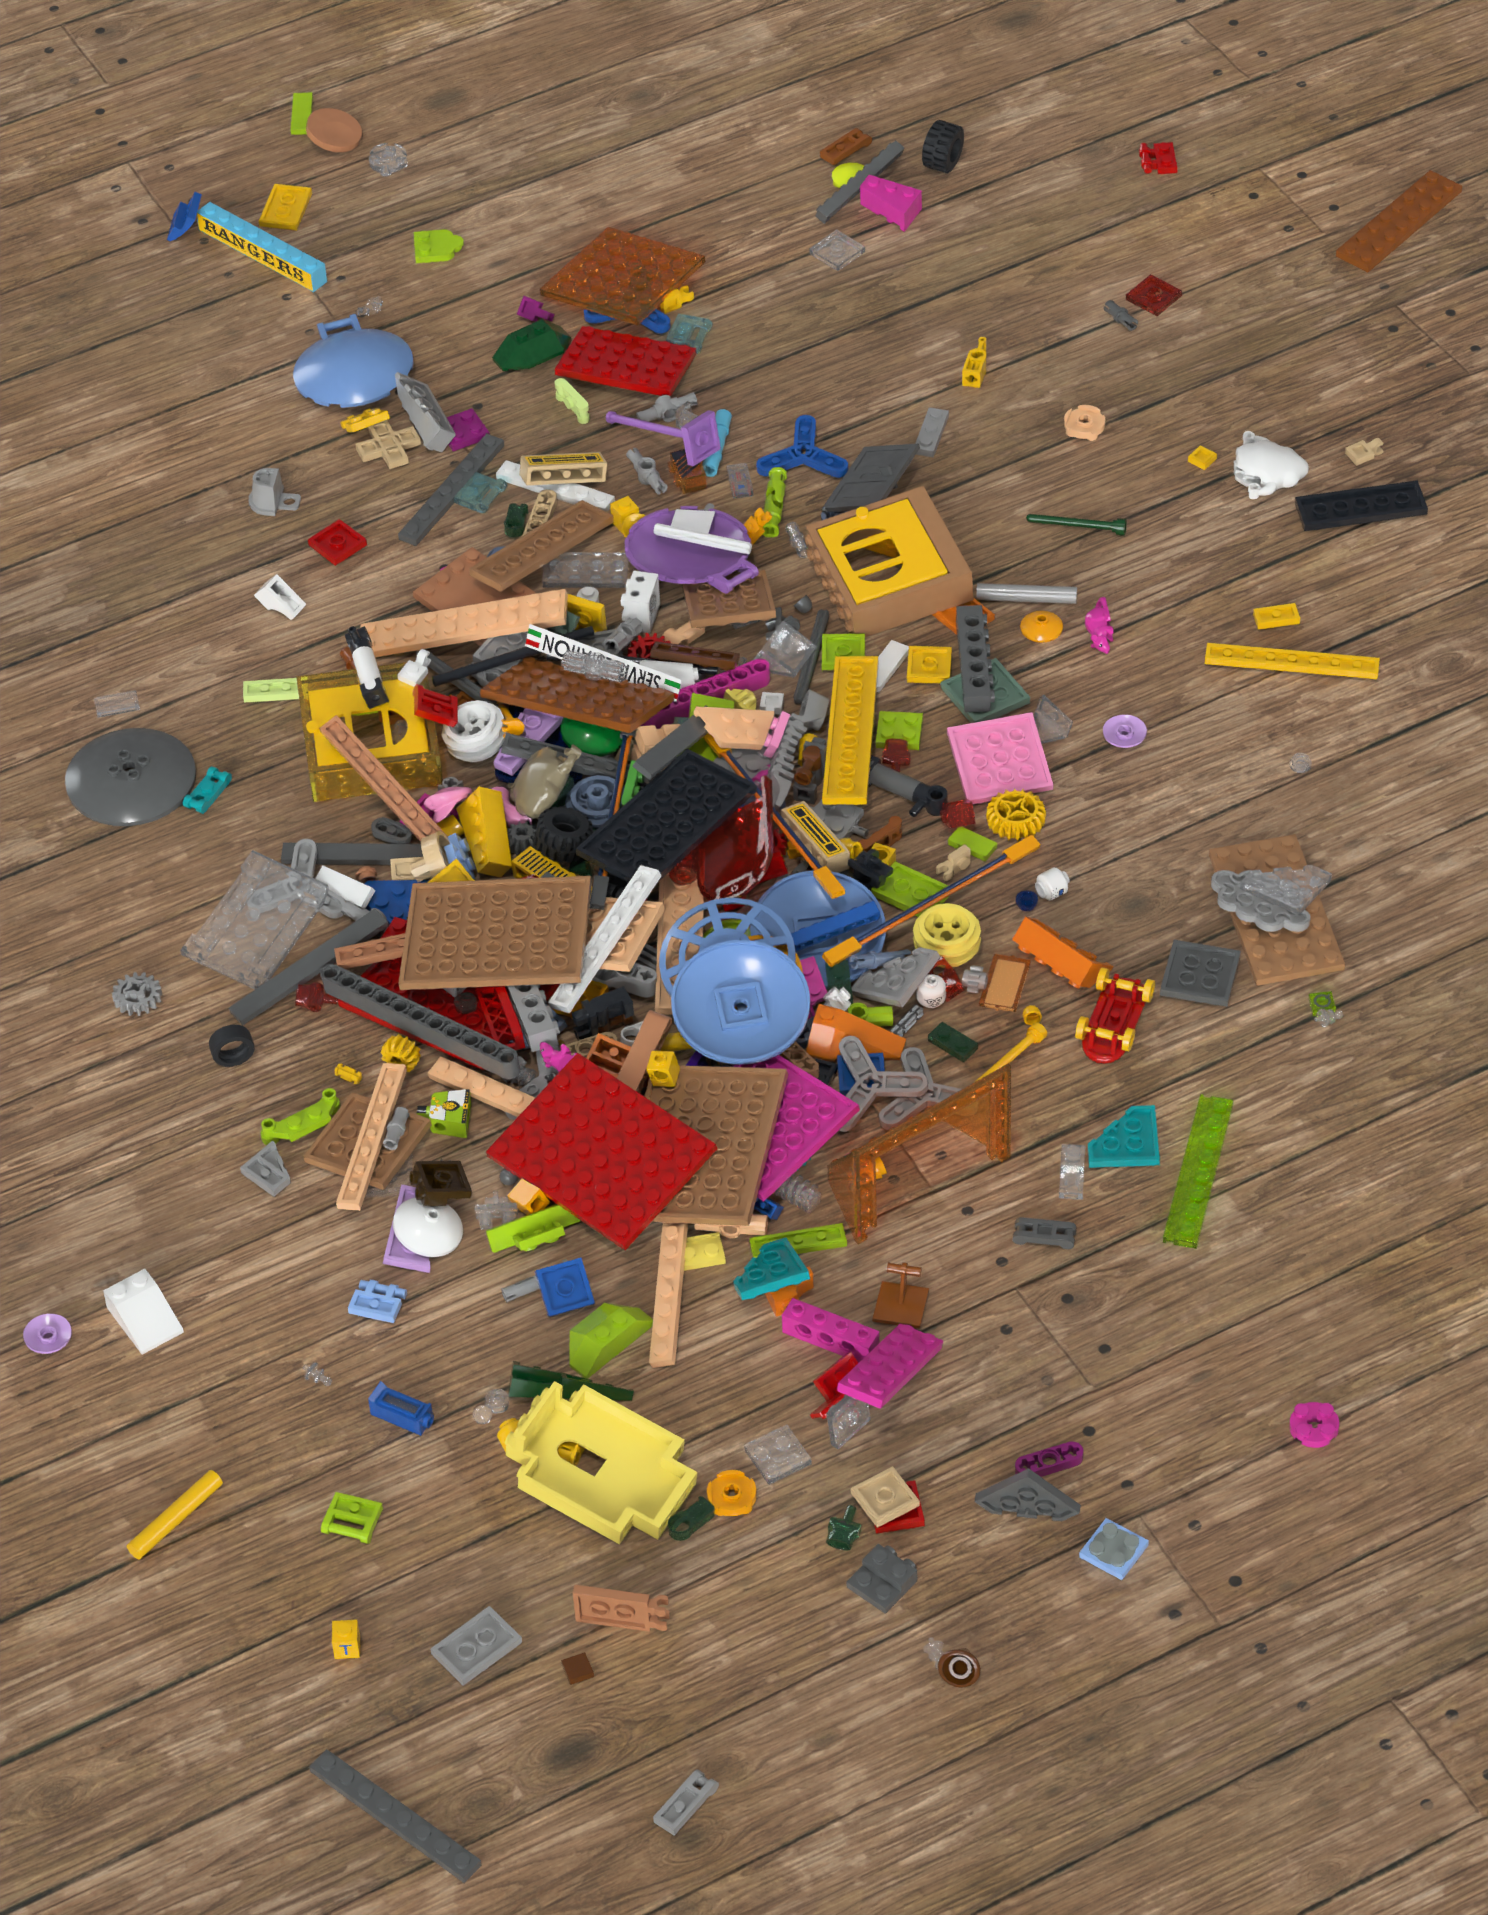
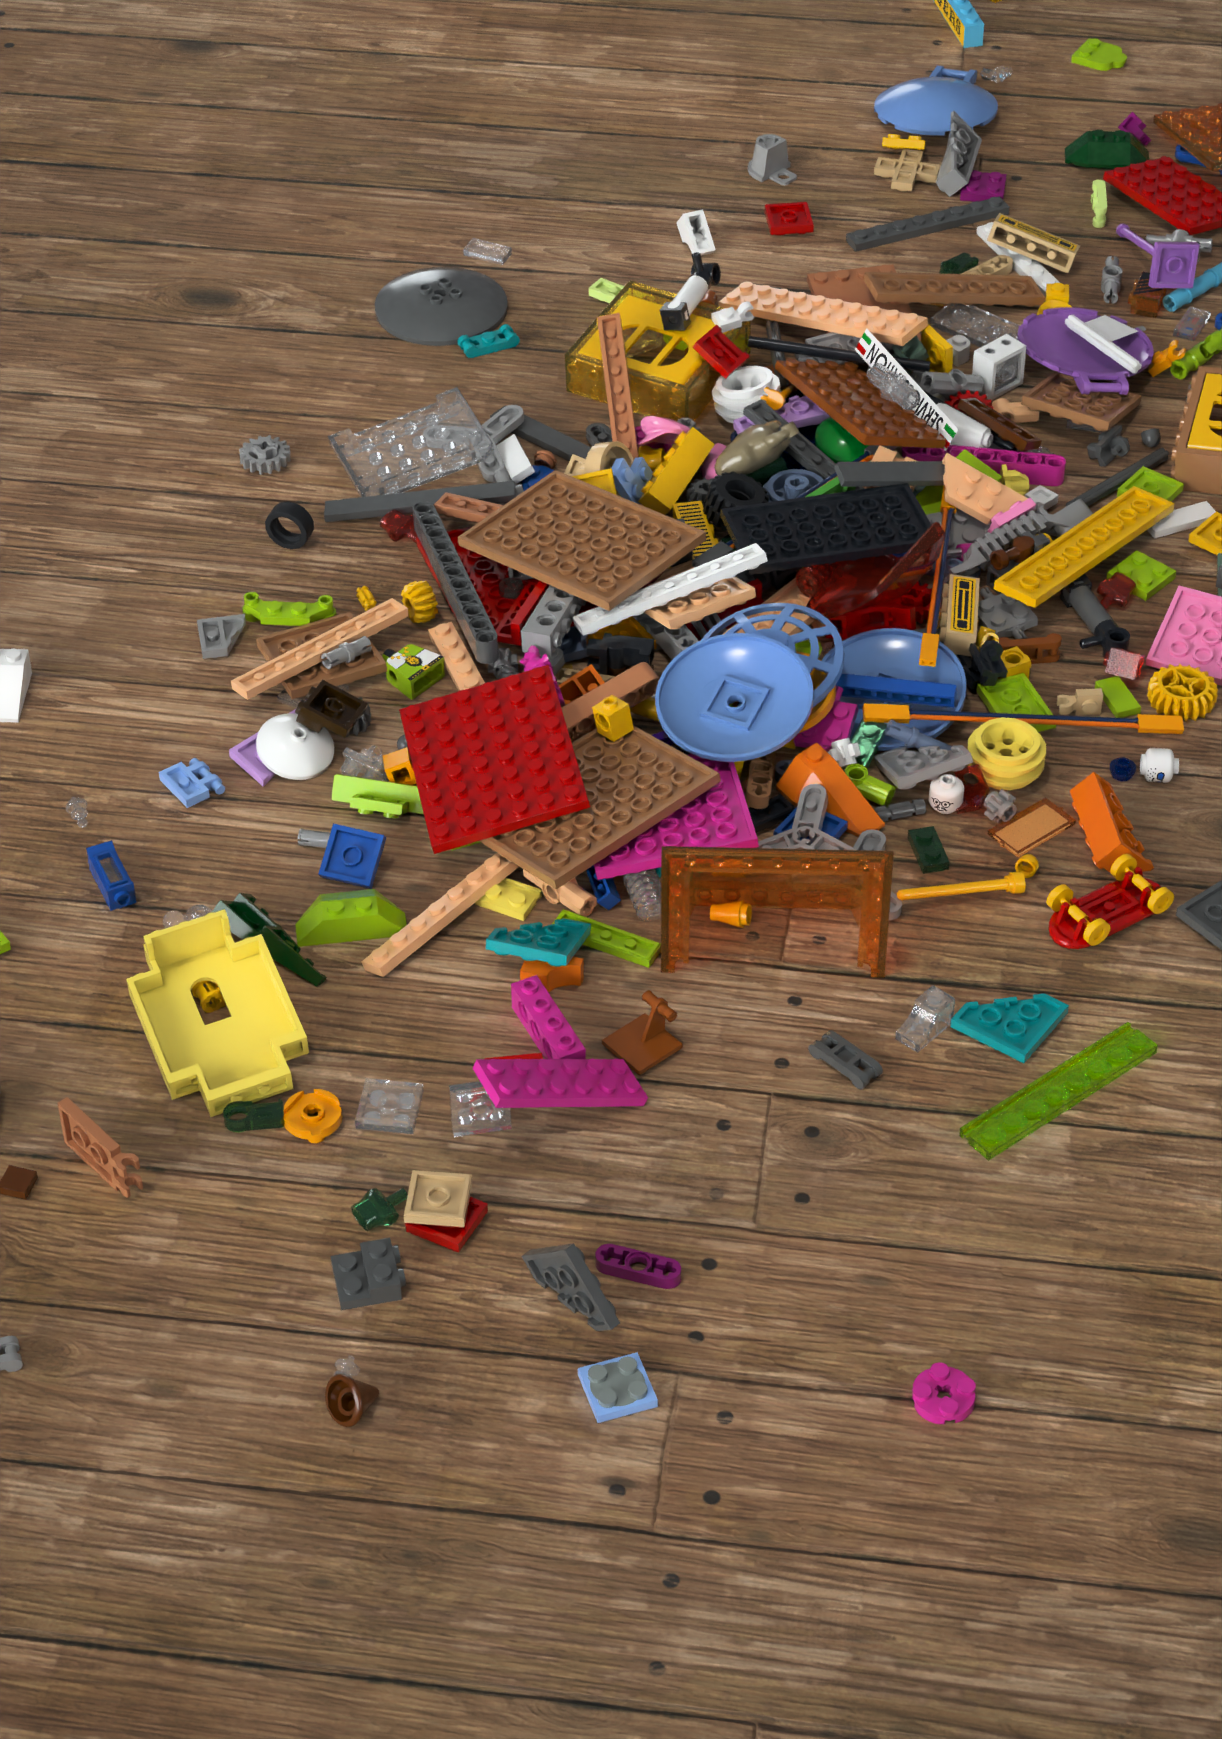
camera: 35 degrees right, 5 degrees down
clear light blue plate [454,472,508,513] -> none
clear slope [753,621,817,678] -> none

